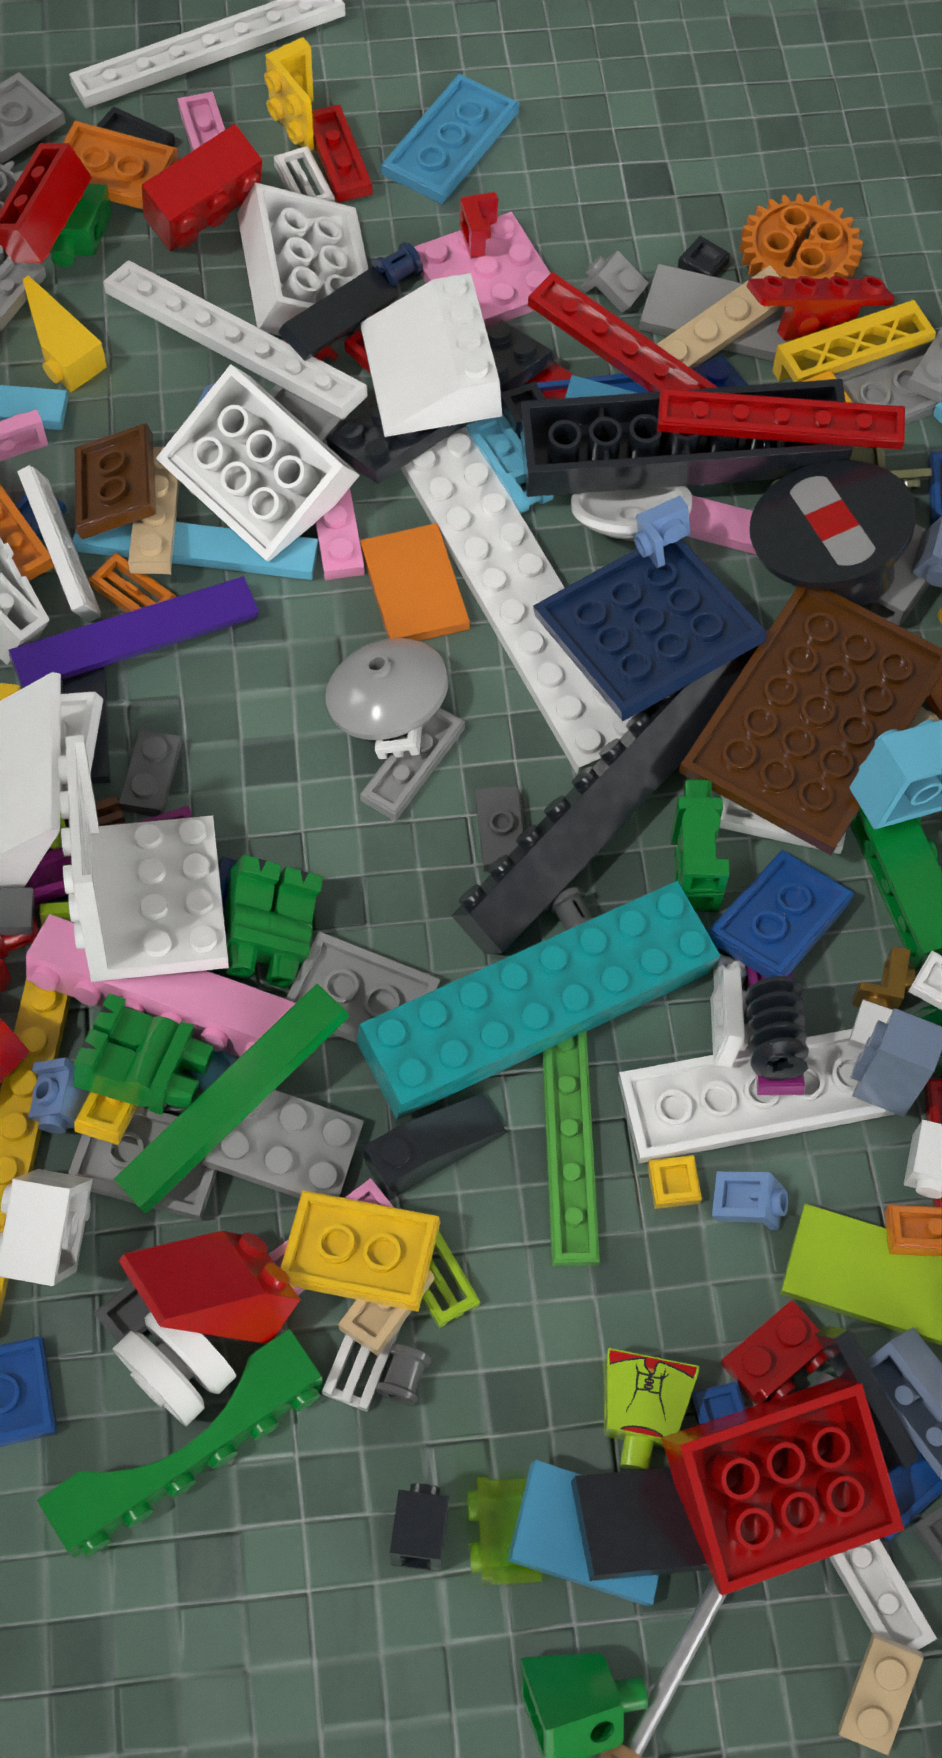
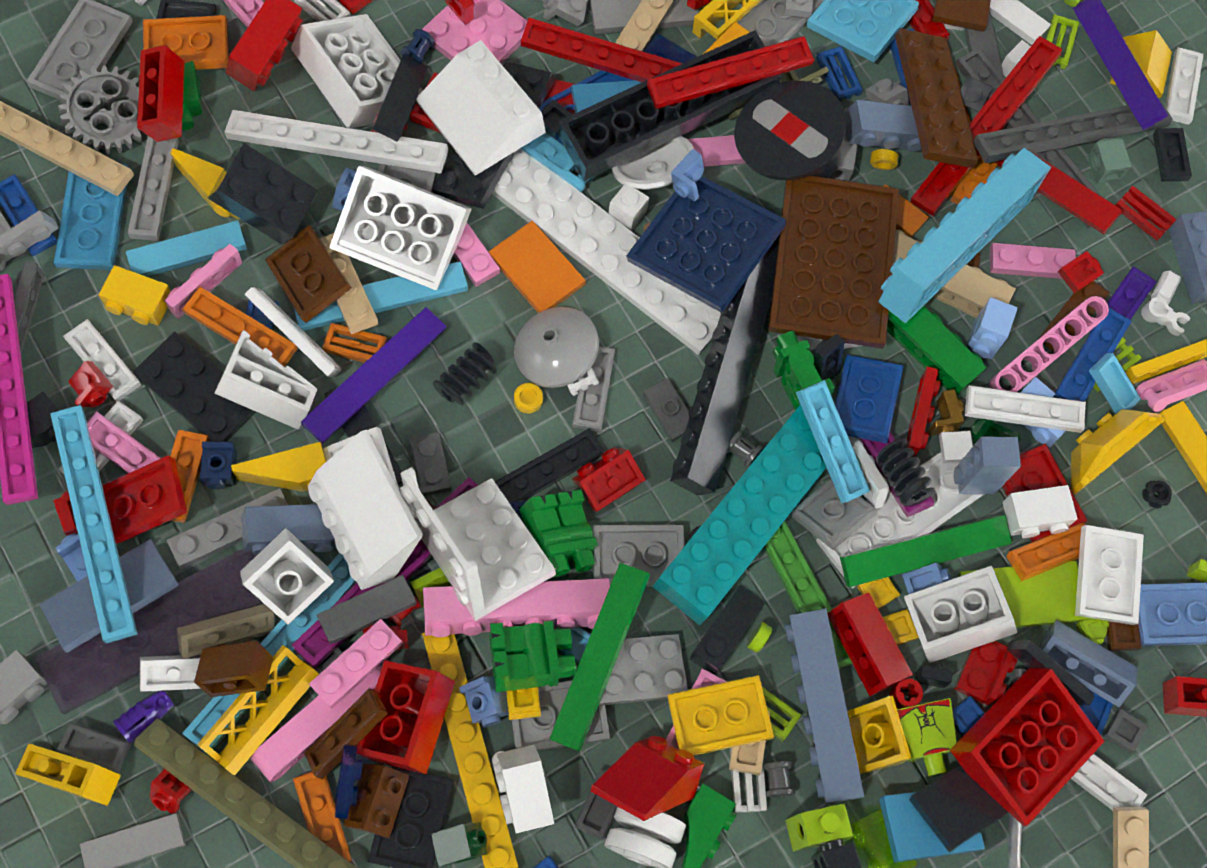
camera: 30 degrees left, 5 degrees up
none -> black brick [208,143,318,244]
none -> black piece [433,342,497,406]
none -> black tile [495,428,604,508]
none -> yellow tile [514,383,543,414]
none -> red bracket [572,447,646,512]
none -> white brick [609,183,649,231]
none -> lime tile [746,621,772,653]
none -> sand blue brick [785,609,864,804]
none -> lime torso [785,804,853,852]
none -> light grey tile [791,479,877,550]
none -> medium azure tile [796,380,870,503]
none -> black plate [813,334,845,381]
none -> red brick [827,592,913,696]
none -> green tile [840,515,1012,587]
none -> yellow slope [847,696,911,774]
none -> yellow tile [882,609,919,646]
none -> red bush [889,678,923,709]
none -> white slope [904,566,1017,663]
none -> red plate [906,366,940,457]
none -> black tile [914,665,953,688]

